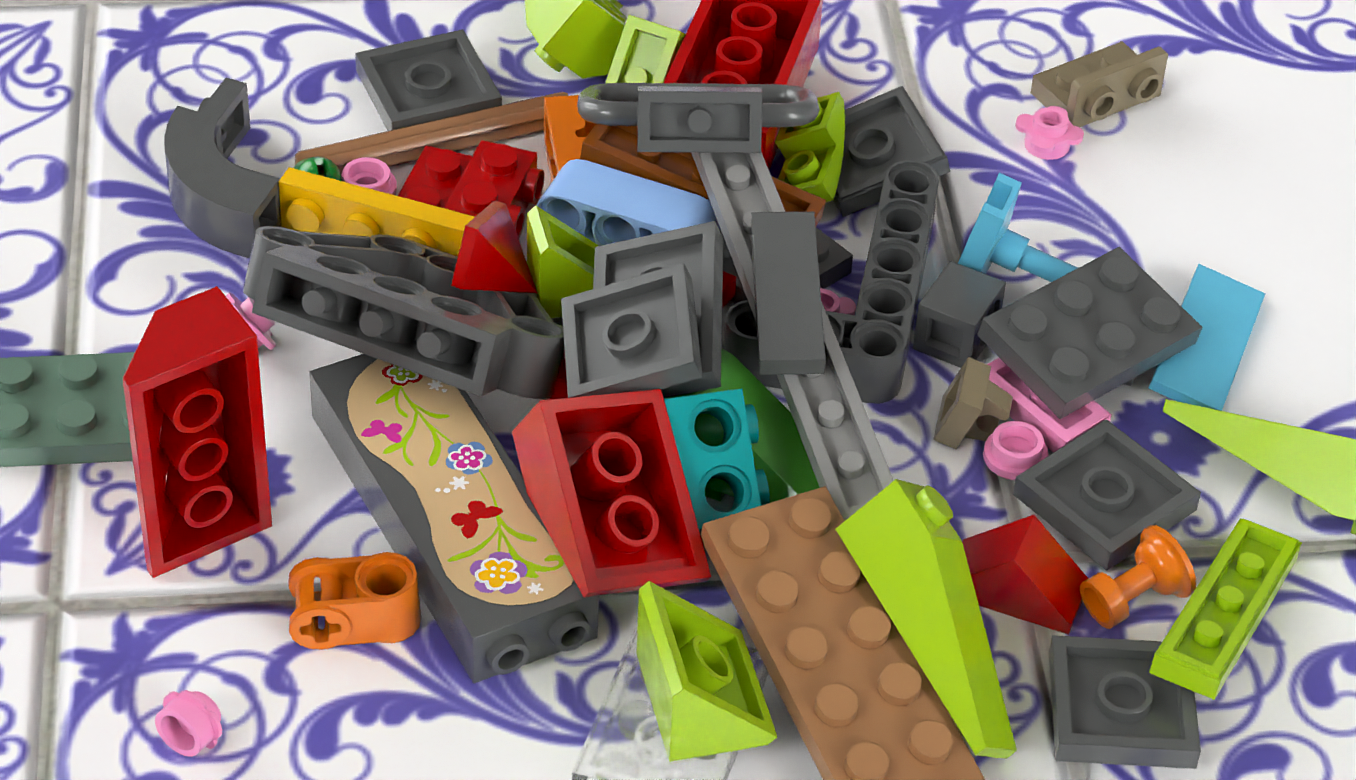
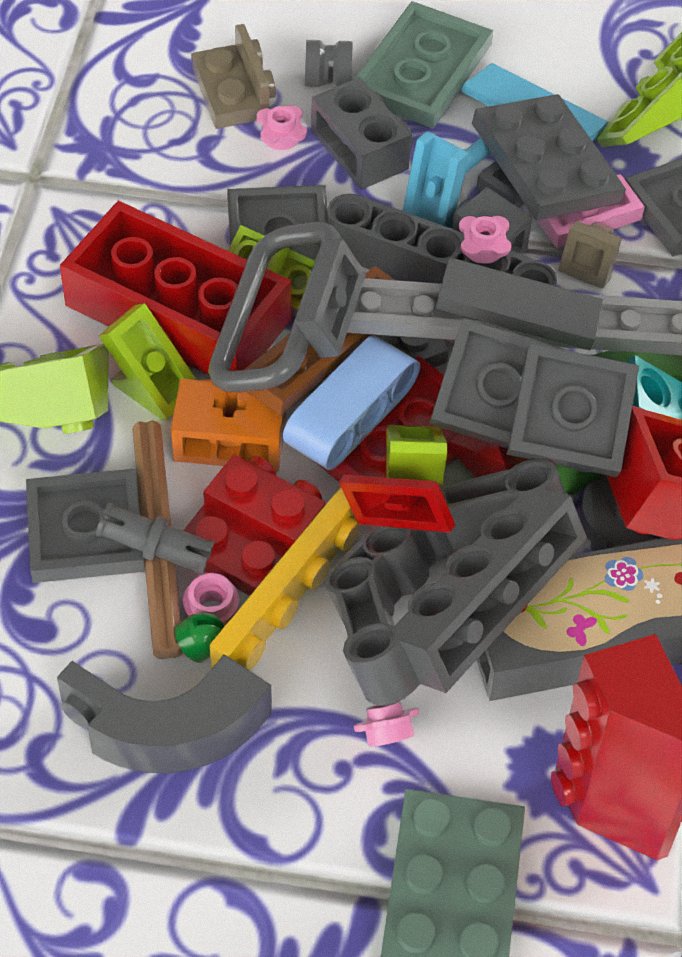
camera: 75 degrees left, 10 degrees up
bright pink plate [983,421,1048,480] -> none
none -> dark grey pin [96,502,215,575]
none -> dark grey wheel [305,40,353,87]
none -> dark grey brick [311,77,413,190]
none -> sand green plate [354,1,493,129]
none -> bright pink plate [459,216,511,264]

